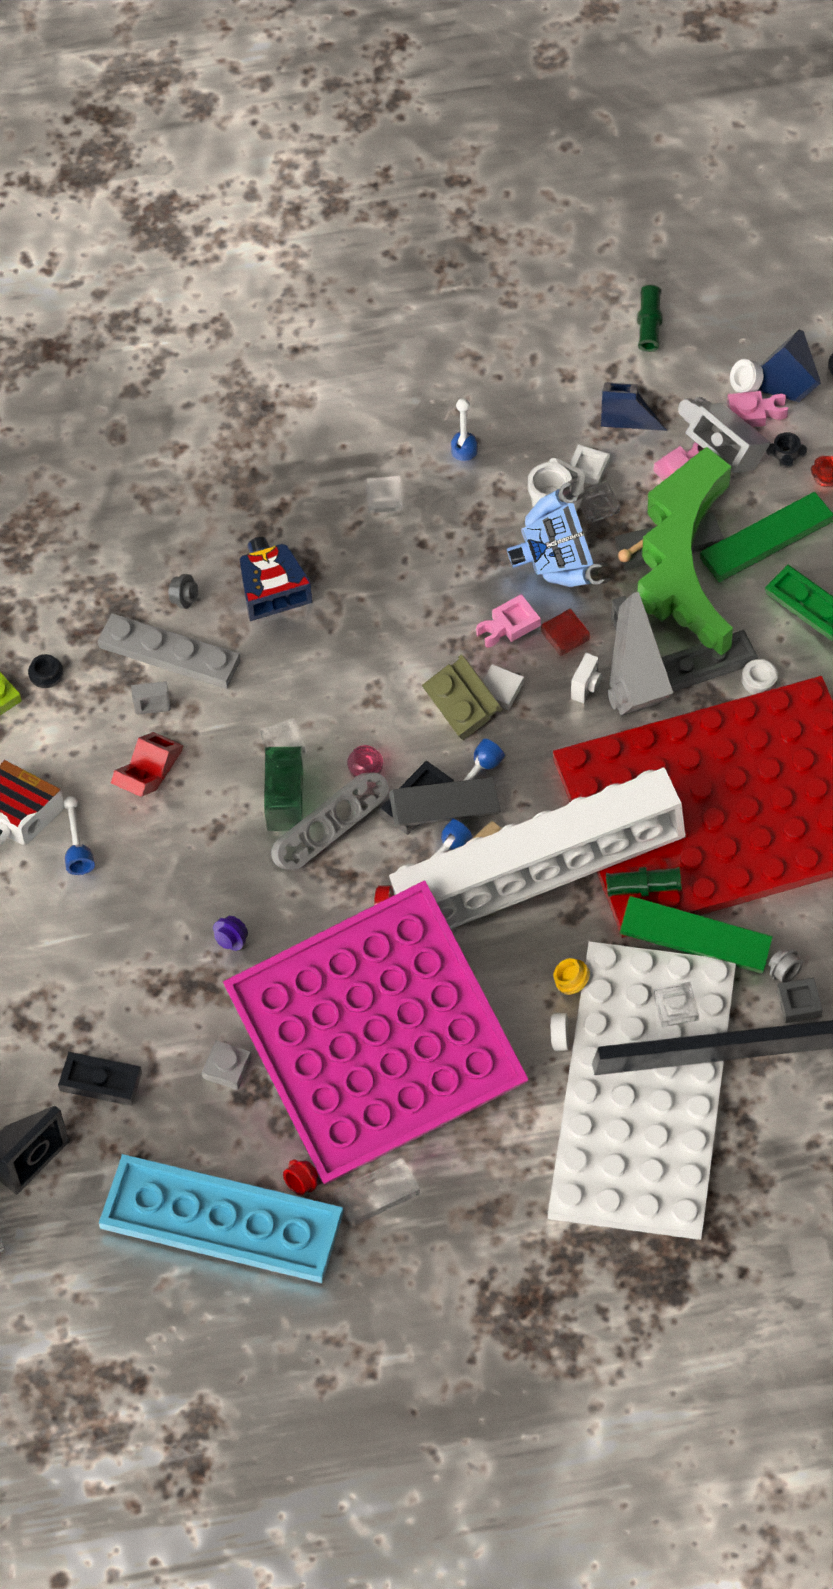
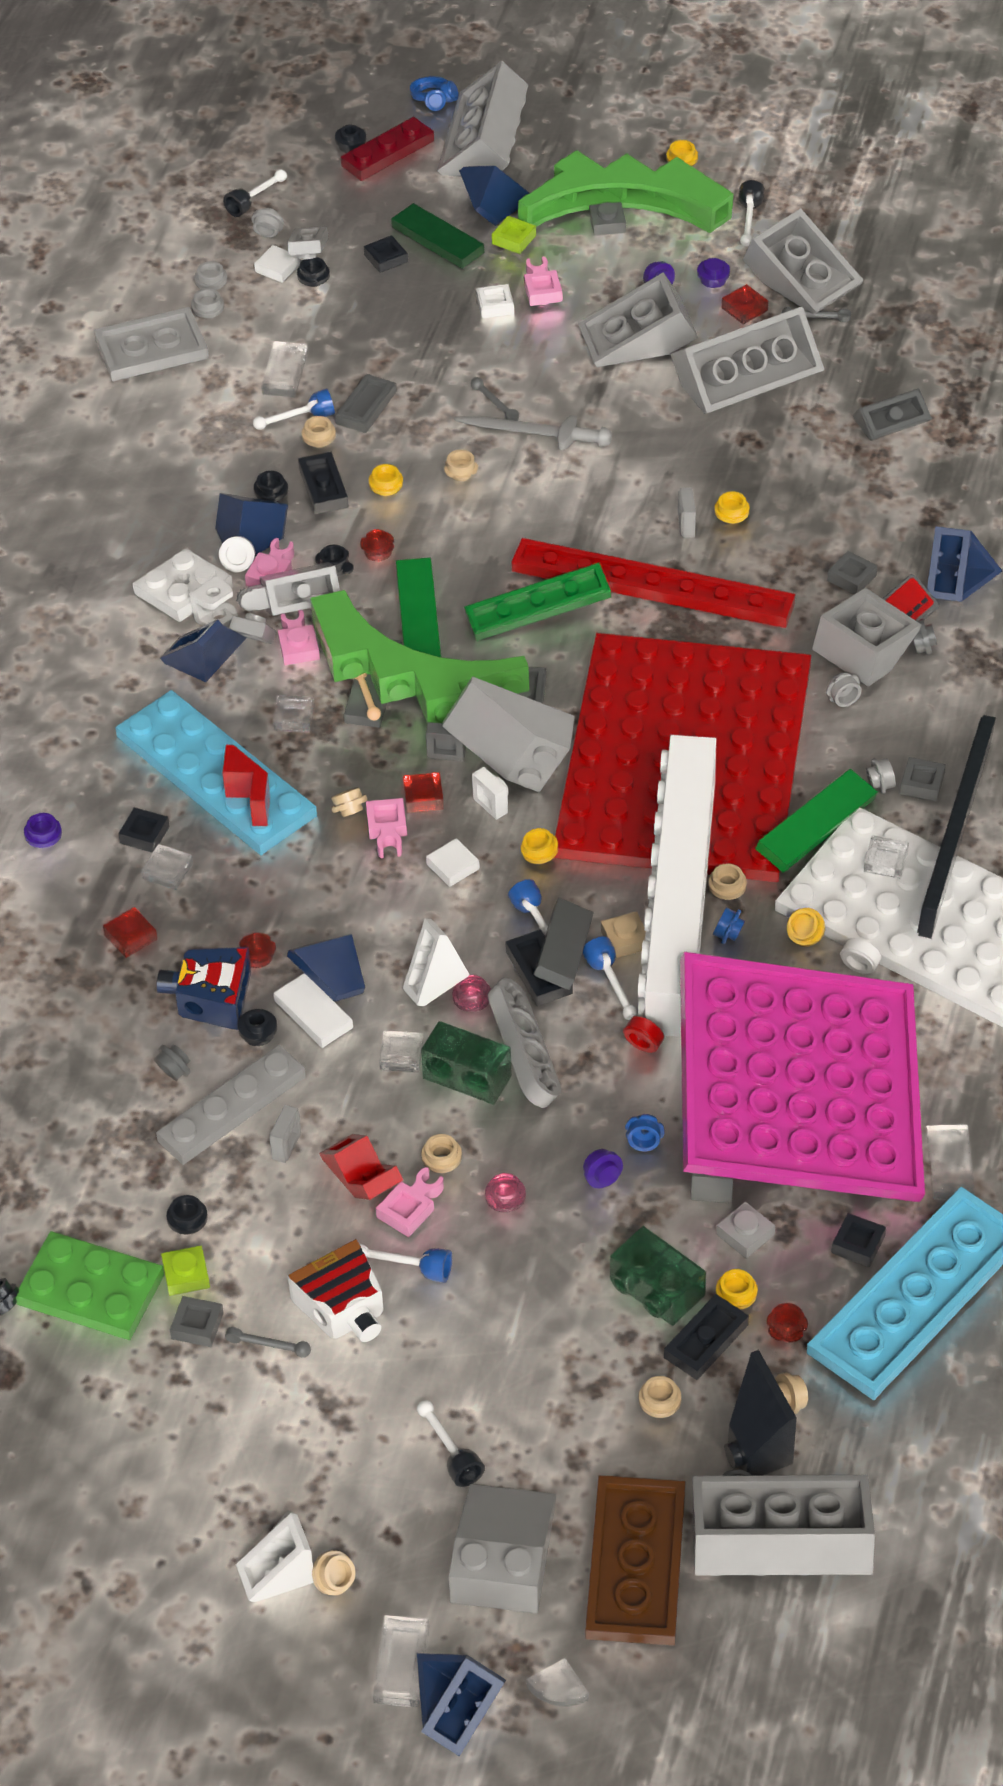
camera: 65 degrees left, 10 degrees down
red plate [283,1159,318,1195] -> none
olive plate [422,654,503,741] -> none
hinge [451,398,478,461] -> none
light blue torso [507,479,610,587] -> none
white piece [528,458,585,511] -> none
white tile [569,444,610,487] -> none
dark green pin [606,867,682,897] -> none
dark green pin [637,285,663,352] -> none
white tile [742,659,778,694] -> none
none -> dark purple plate [24,813,62,848]
none -> clear red plate [103,907,157,958]
none -> medium azure plate [115,690,317,856]
none -> black plate [119,807,170,853]
none -> white plate [132,548,238,627]
none -> red slope [223,745,270,826]
none -> light grey plate [229,613,276,644]
none -> black plate [238,1009,277,1046]
none -> clear red plate [239,932,276,968]
none -> white tile [274,973,353,1048]
none -> dark blue slope [287,934,365,1002]
none -> tan plate [331,787,368,817]
none -> bright pink plate [376,1167,444,1237]
none -> white slope [403,918,470,1006]
none -> tan plate [421,1134,462,1173]
none -> clear pink plate [485,1173,526,1213]
none -> yellow plate [521,828,558,864]
none -> clear green brick [610,1226,706,1326]
none -> blue plate [625,1114,665,1152]
none -> tan plate [639,1376,681,1418]
none -> tan plate [709,864,747,900]
none -> blue plate [712,907,745,944]
none -> yellow plate [716,1269,758,1309]
none -> clear red plate [766,1303,808,1343]
none -> tan plate [775,1372,808,1415]
none -> black plate [831,1213,886,1267]

